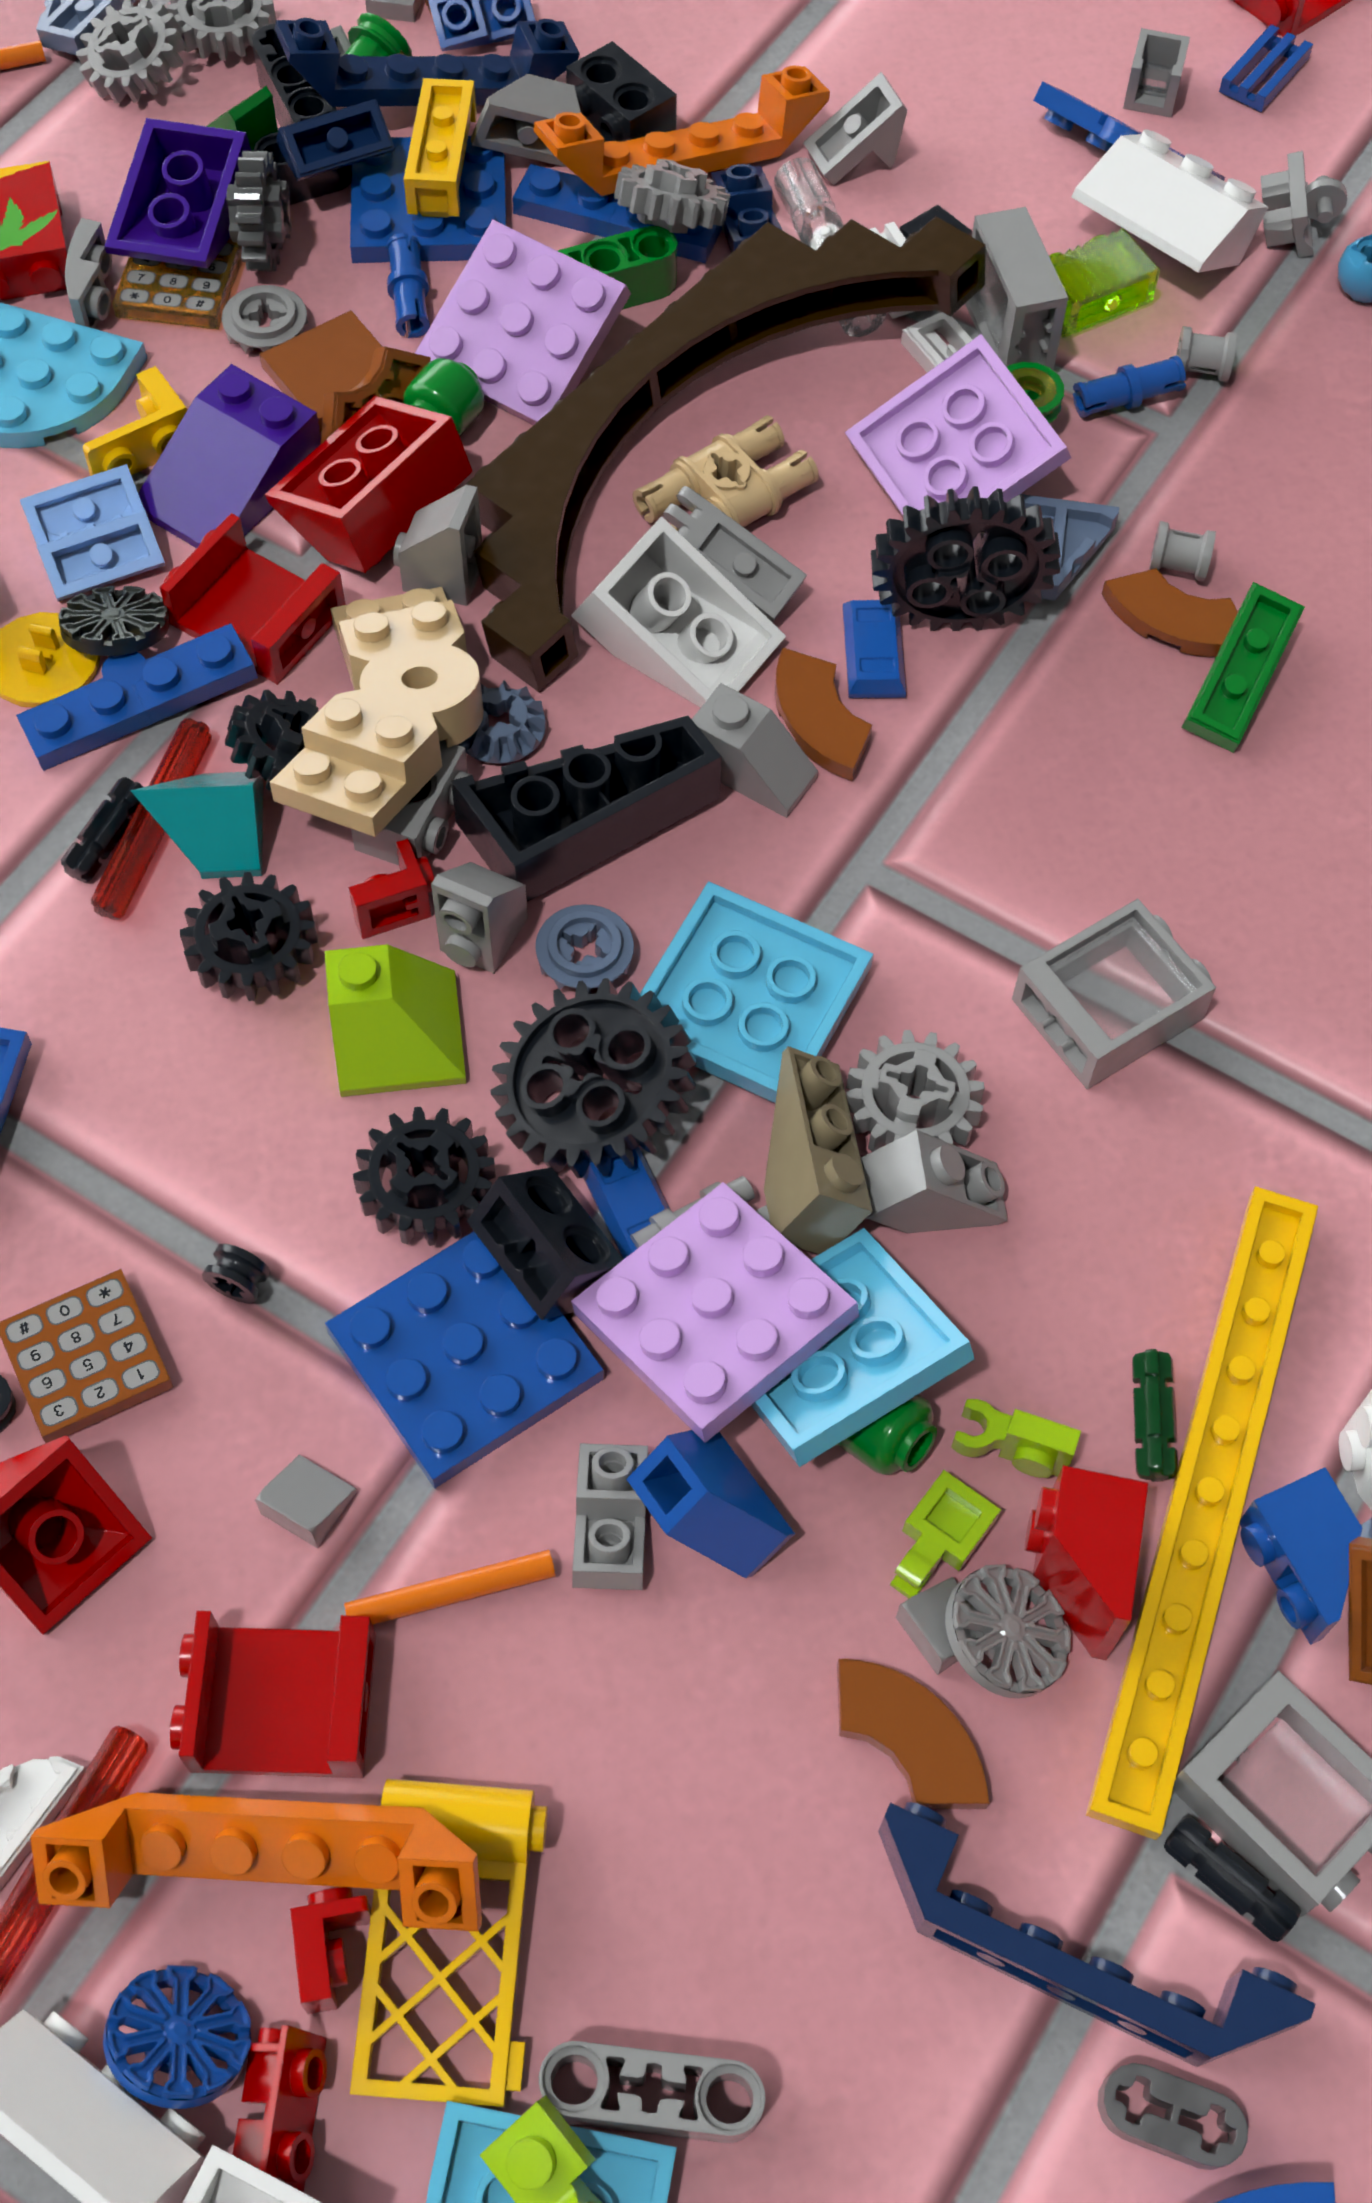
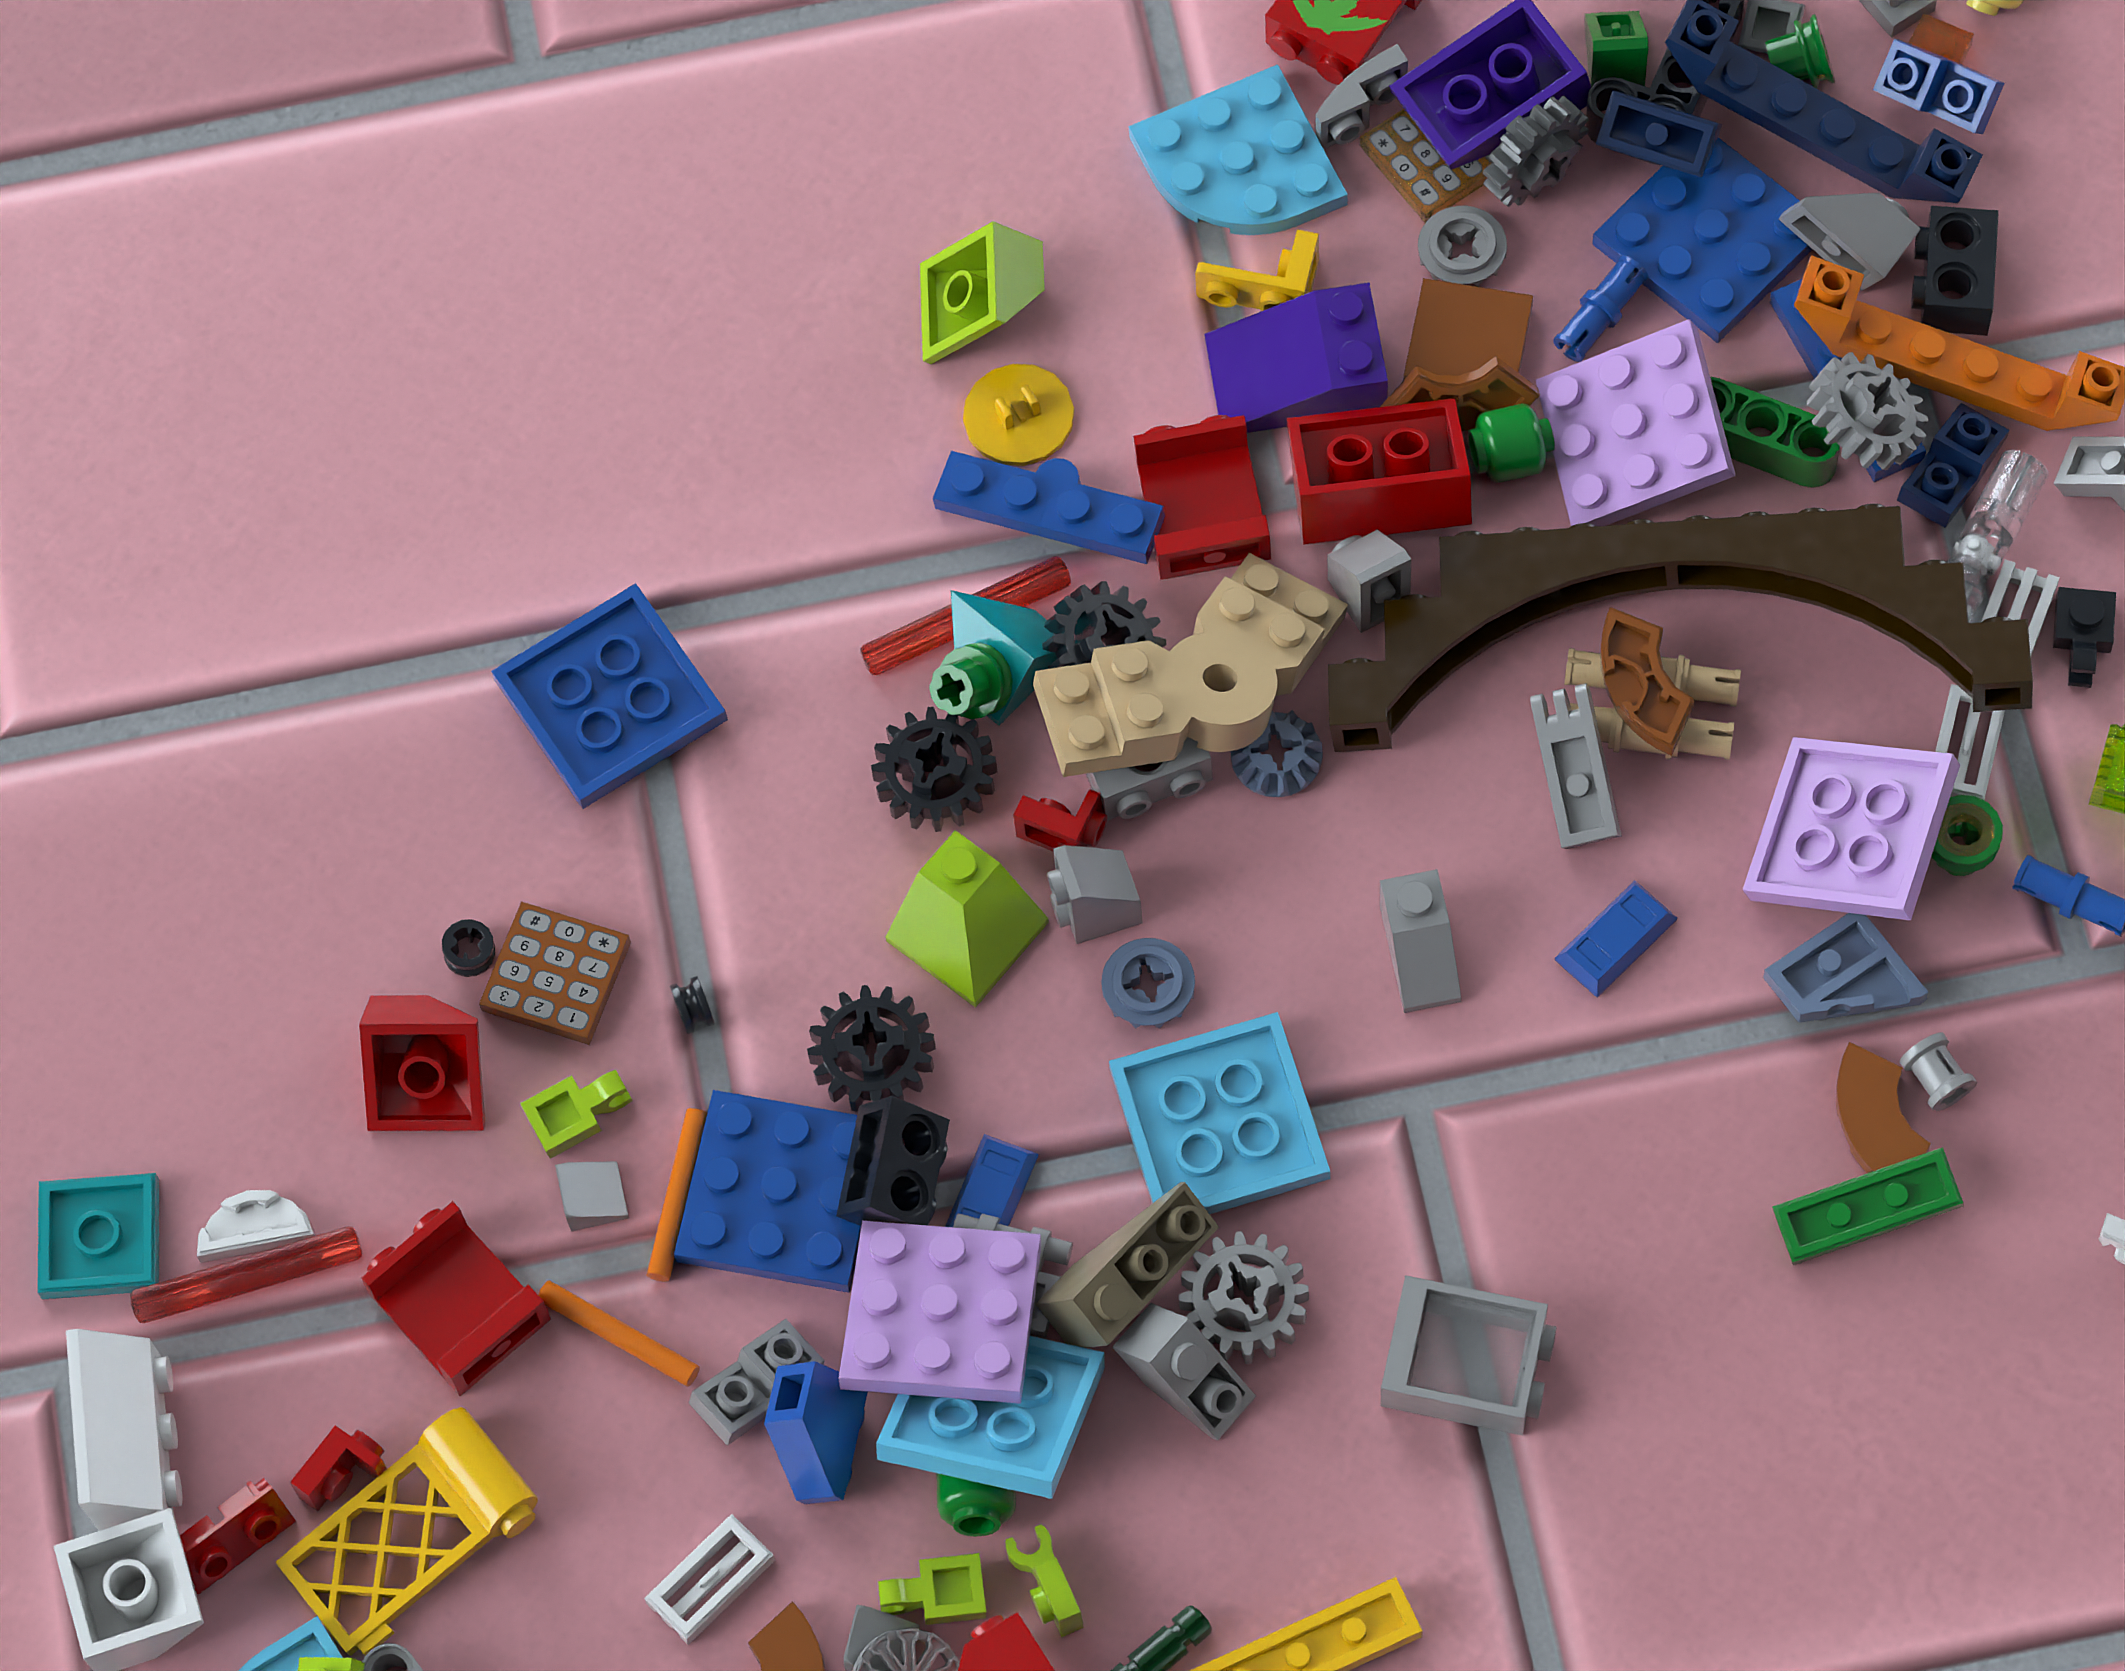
camera: 55 degrees right, 5 degrees up
light blue slope [19,464,166,601] -> none
orange slope [30,1792,482,1932] -> none
pearl dark grey wheel [58,586,170,656] -> none
black axle [61,777,143,883] -> none
blue wheel [103,1965,251,2109] -> none
yellow container [403,78,477,218] -> none
black wedge [451,715,722,902] -> none
black gear [490,978,696,1178] -> none
white slope [571,516,786,708] -> none
dark orange tile [775,648,872,781] -> none
black gear [870,486,1061,631] -> none
light grey window [965,207,1068,370] -> none
none -> lime plate [520,1070,633,1159]
none -> white tile [644,1514,775,1645]
none -> orange bar [646,1108,707,1282]
none -> green piece [929,642,1013,720]
none -> dark orange tile [1600,607,1695,756]

